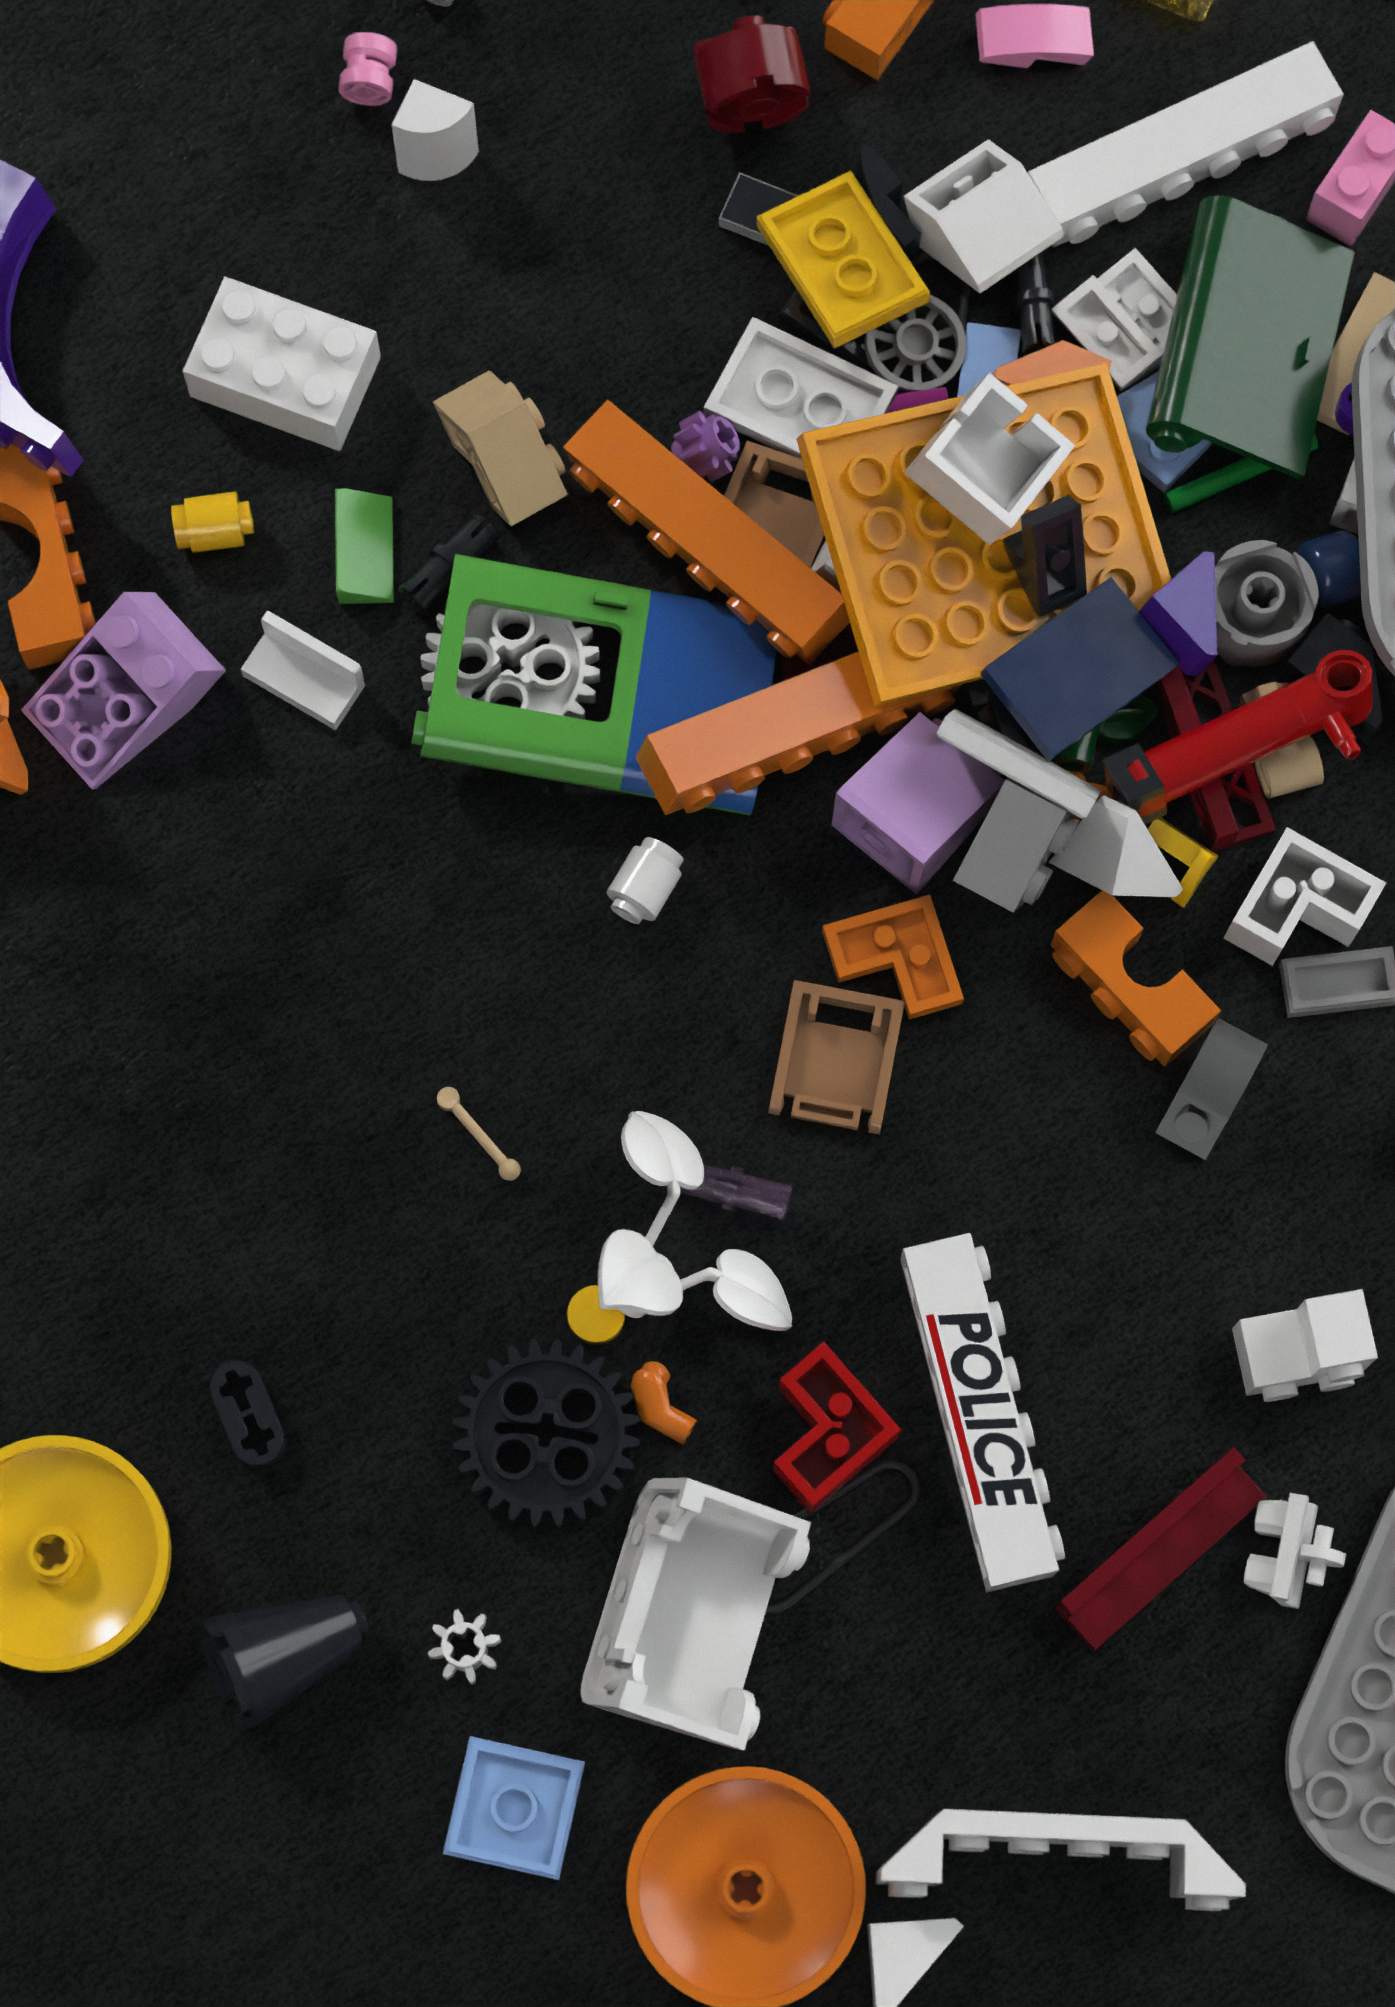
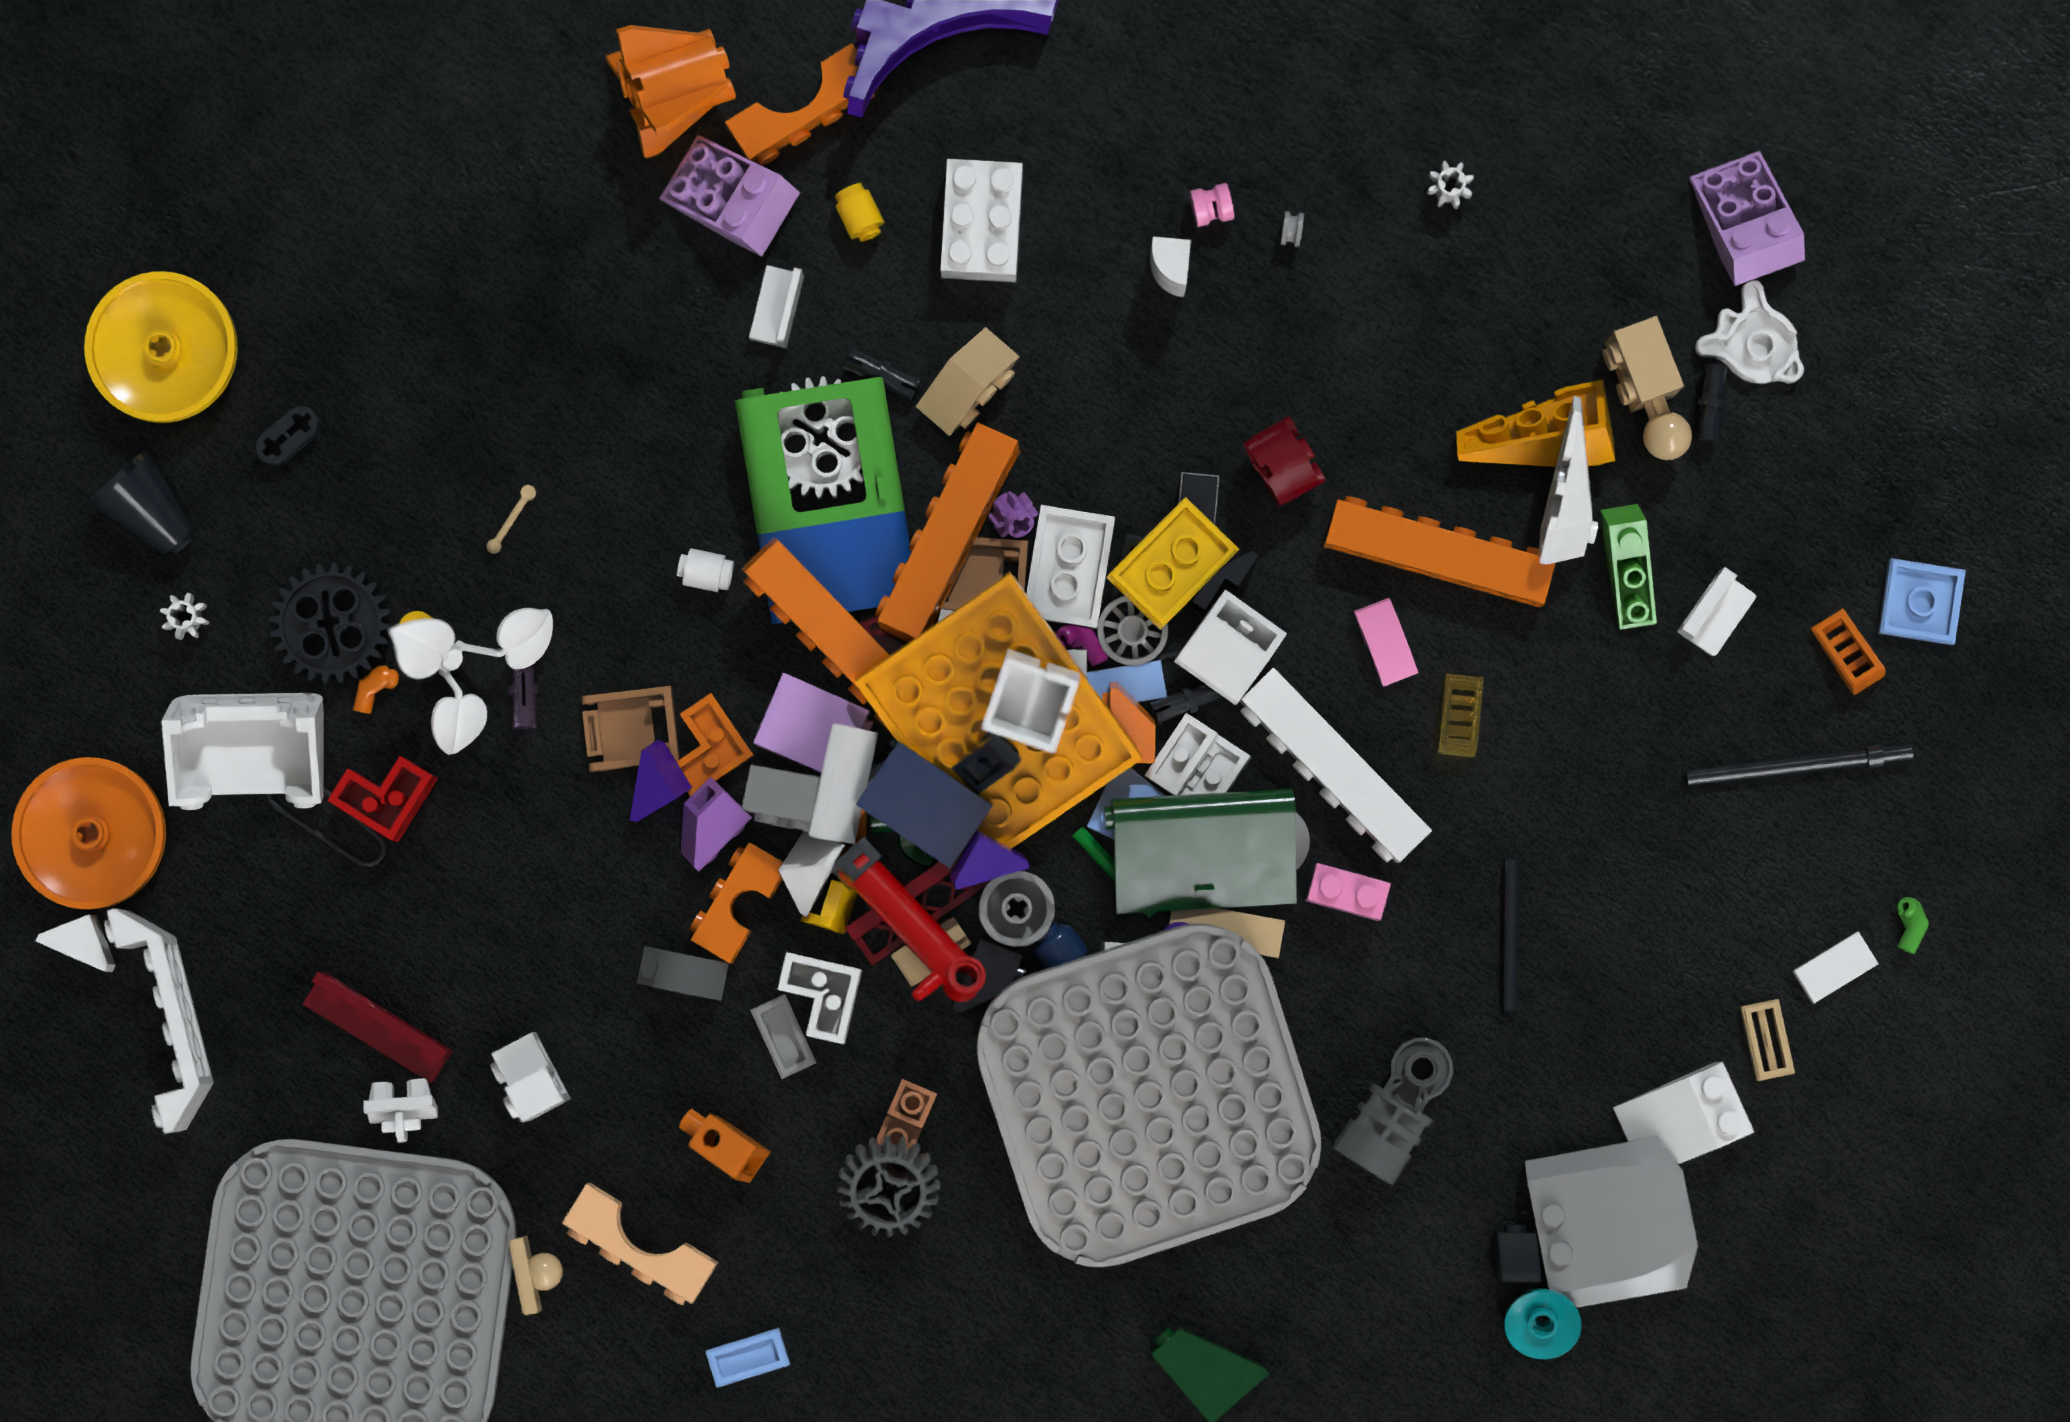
camera: 75 degrees right, 10 degrees up
bright green slope [335,488,394,604] -> none
light blue tile [443,1736,585,1880] -> none
white brick [900,1233,1065,1592] -> none
none -> dark purple slope [630,740,692,822]
none -> medium lavender slope [681,777,752,871]

